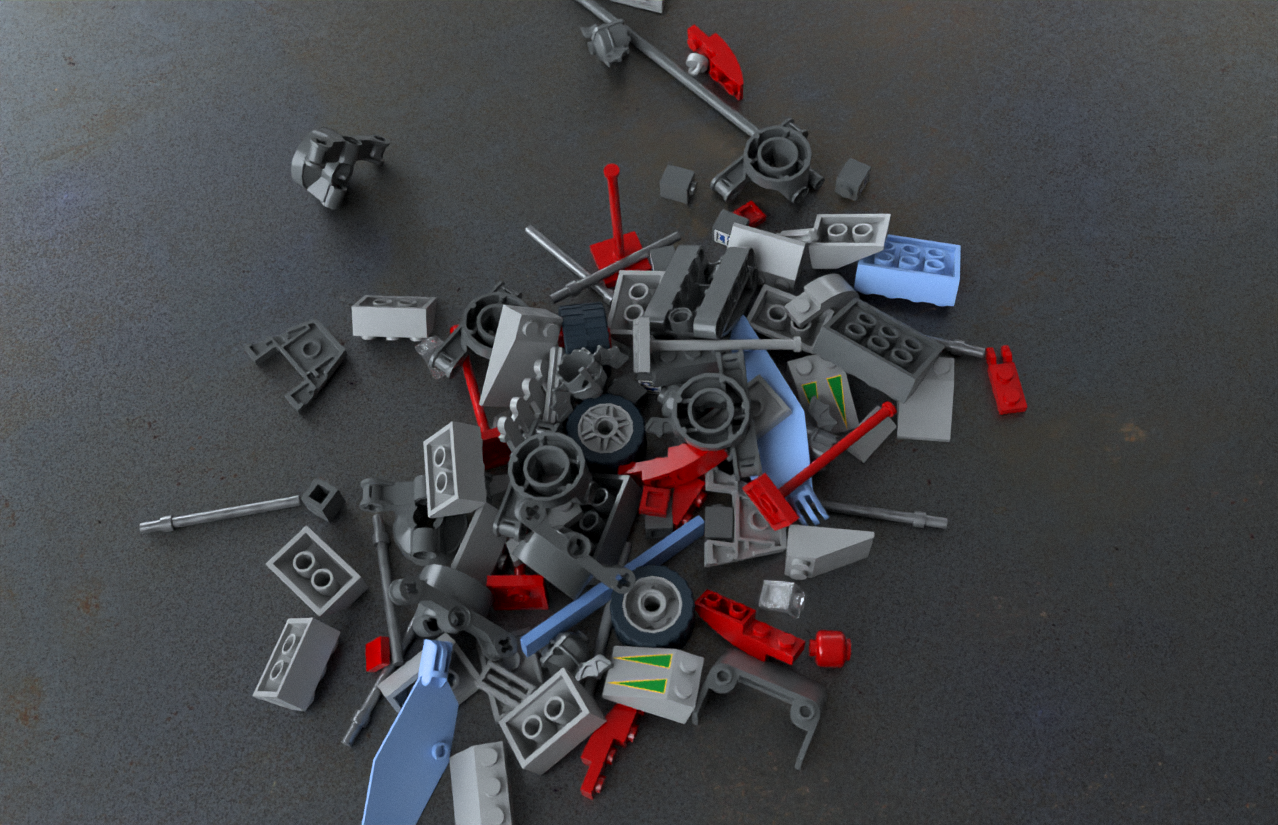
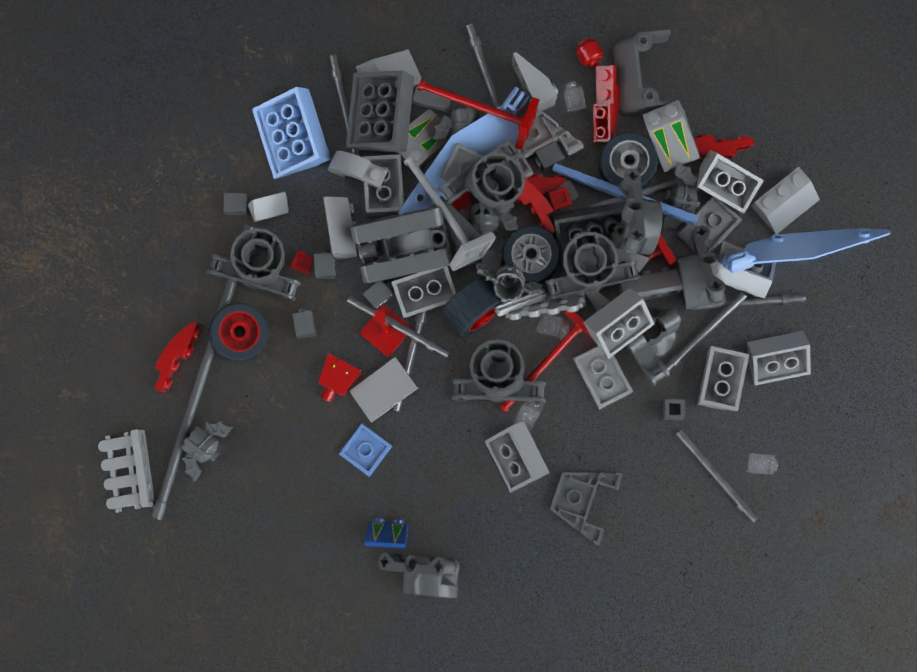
camera: 120 degrees left, 20 degrees up
red tile [365,636,390,672] -> none
light grey tile [474,660,538,709] -> none
light grey slope [479,305,563,407] -> none
light grey tile [686,53,709,77] -> none
light grey axle [777,228,819,244] -> none
light grey slope [808,214,891,269] -> none
red hinge [985,345,1027,415] -> none
none -> wheel [208,302,269,362]
none -> light grey slope [248,192,289,222]
none -> red torso [318,354,362,403]
none -> medium blue tile [339,423,392,477]
none -> light grey tile [349,357,418,422]
none -> blue slope [365,518,408,548]
none -> light grey tile [573,346,633,410]
none -> clear bracket [747,453,778,475]

